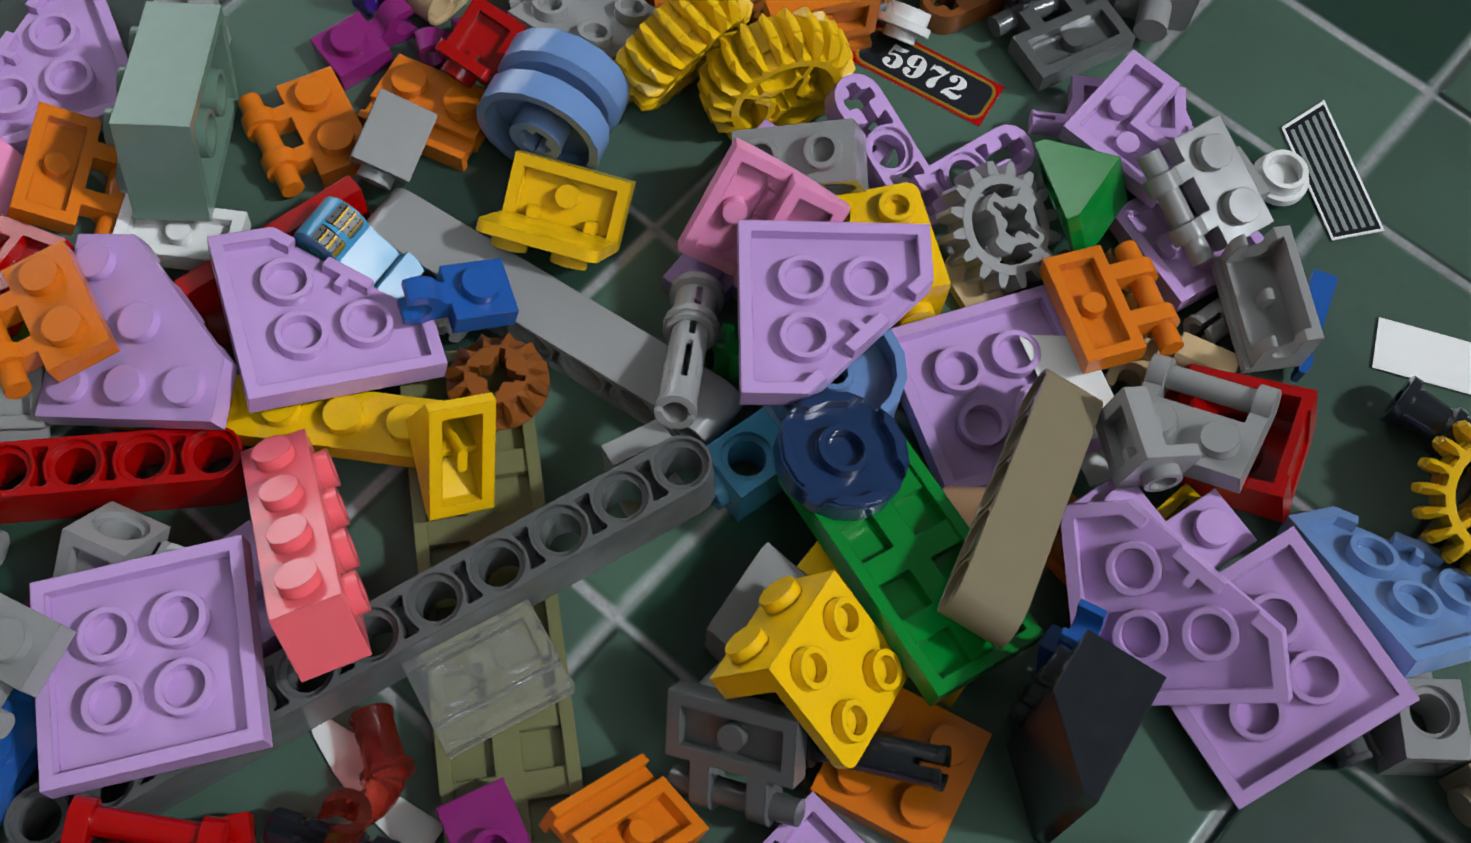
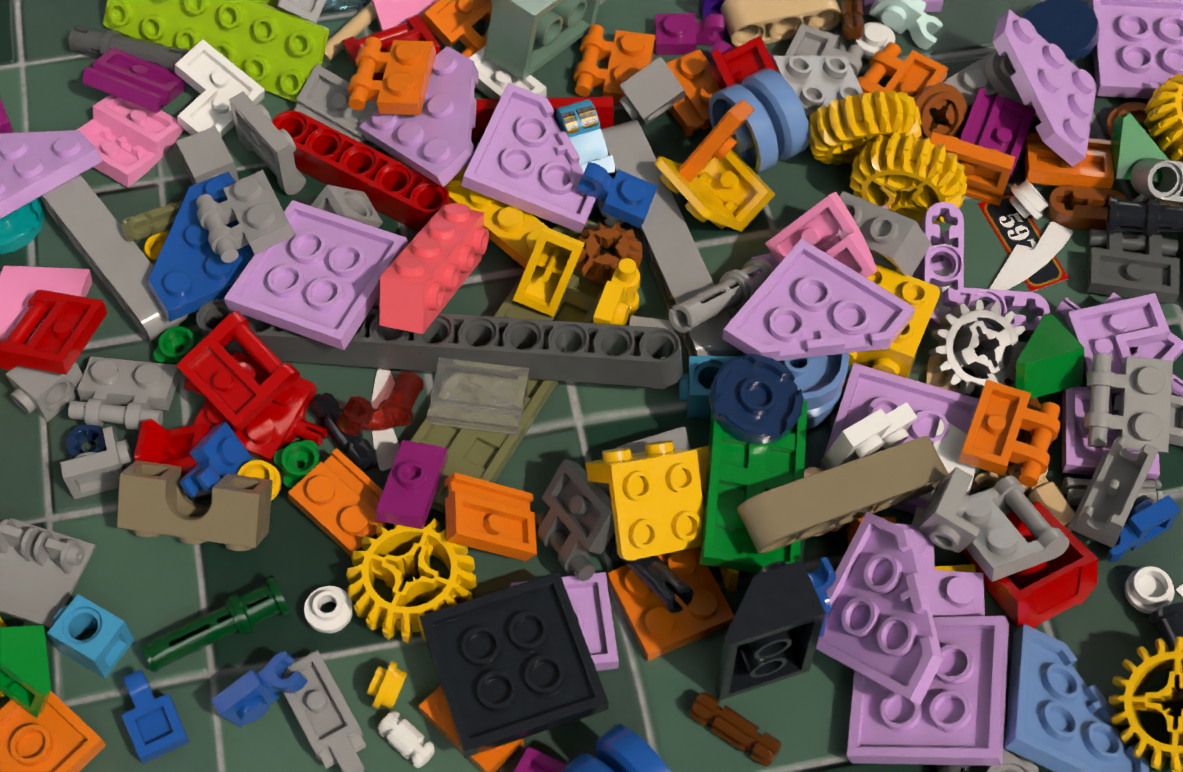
camera: 45 degrees right, 5 degrees down
none -> yellow plate [593,258,640,356]
none -> orange plate [679,100,755,182]
none -> white plate [821,402,917,470]
none -> white sticker [990,222,1073,290]
none -> white plate [1124,566,1174,614]

